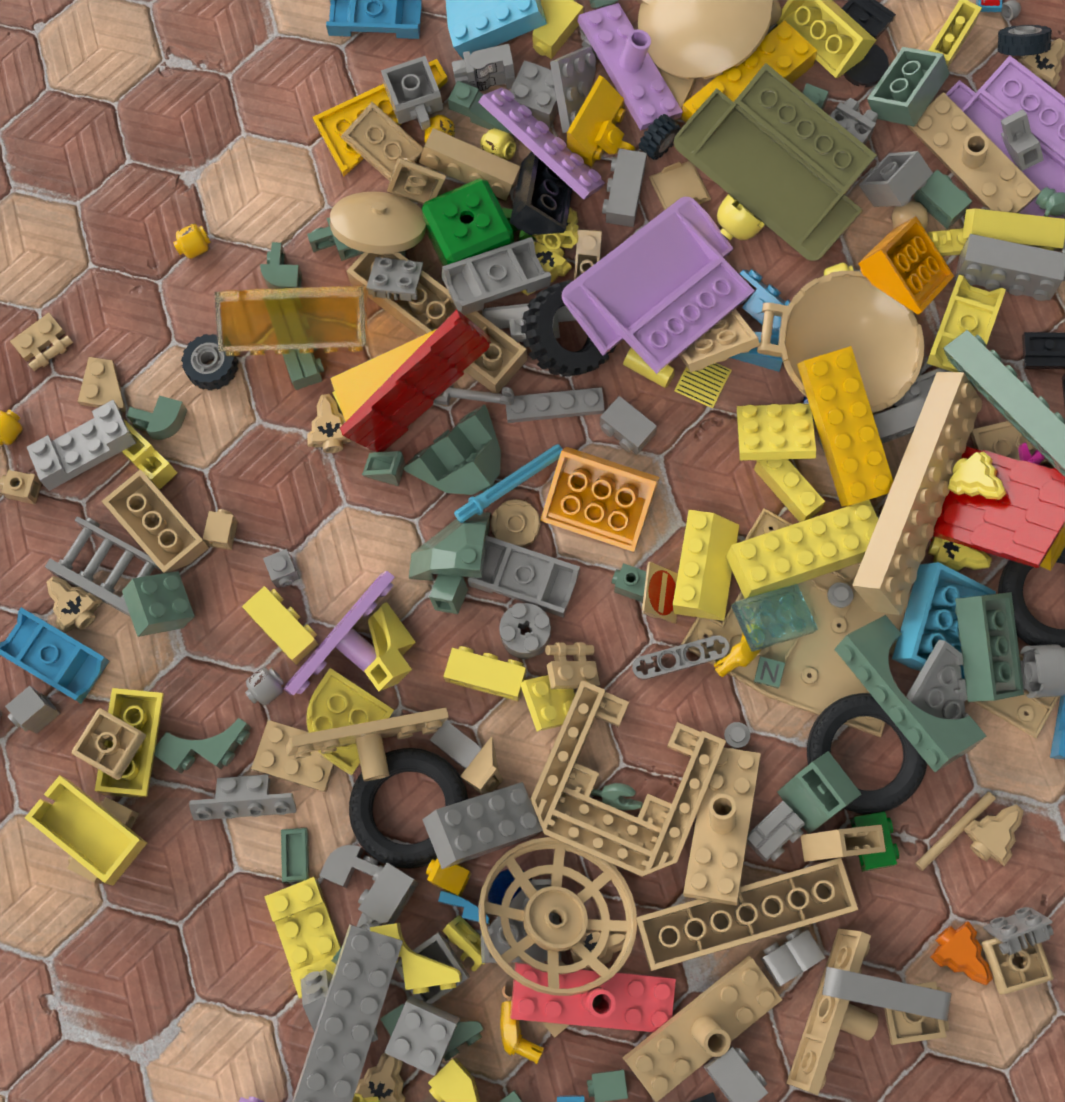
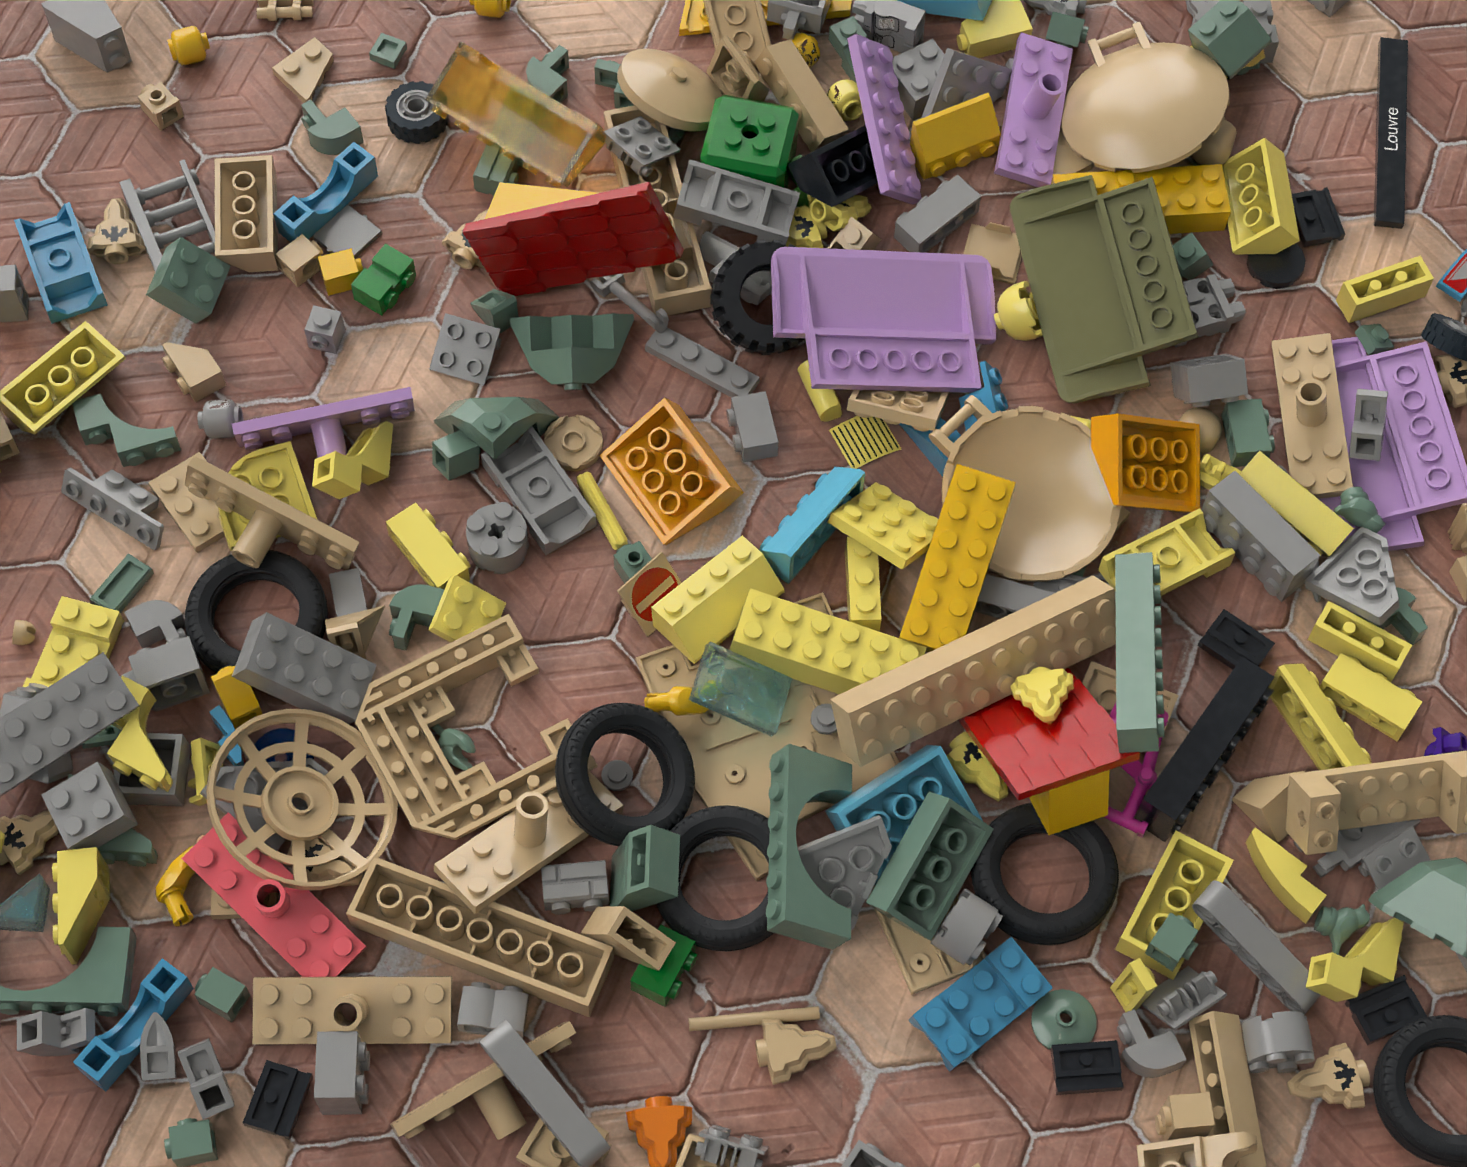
camera: 30 degrees right, 10 degrees down
light grey piece [27,400,136,491] -> none
tan brick [72,708,146,780] -> none
light yellow slope [122,420,177,490] -> none
light yellow brick [242,586,319,665] -> none
medium azure axle [454,444,563,523] -> none
tan plate [545,642,600,689] -> none
yellow plate [594,120,635,155] -> none
light grey beam [632,635,729,680] -> none
black wheel [638,114,681,160] -> none
sand green tile [754,656,785,689] -> none
sand green brick [867,47,950,127] -> none
none -> tan hinge [12,620,36,645]
none -> tan slope [162,342,226,402]
none -> dark azure arch [273,142,378,242]
none -> light grey piece [313,204,382,258]
none -> yellow brick [318,248,363,296]
none -> green brick [351,243,416,316]
none -> sand green plate [369,33,407,69]
none -> sand green brick [389,584,445,651]
none -> light grey hinge [429,313,501,385]
none -> black tyre [555,703,695,846]
none -> light yellow axle [576,472,628,550]
none -> medium azure slope [759,467,865,584]
none -> sand green plate [1355,324,1394,355]

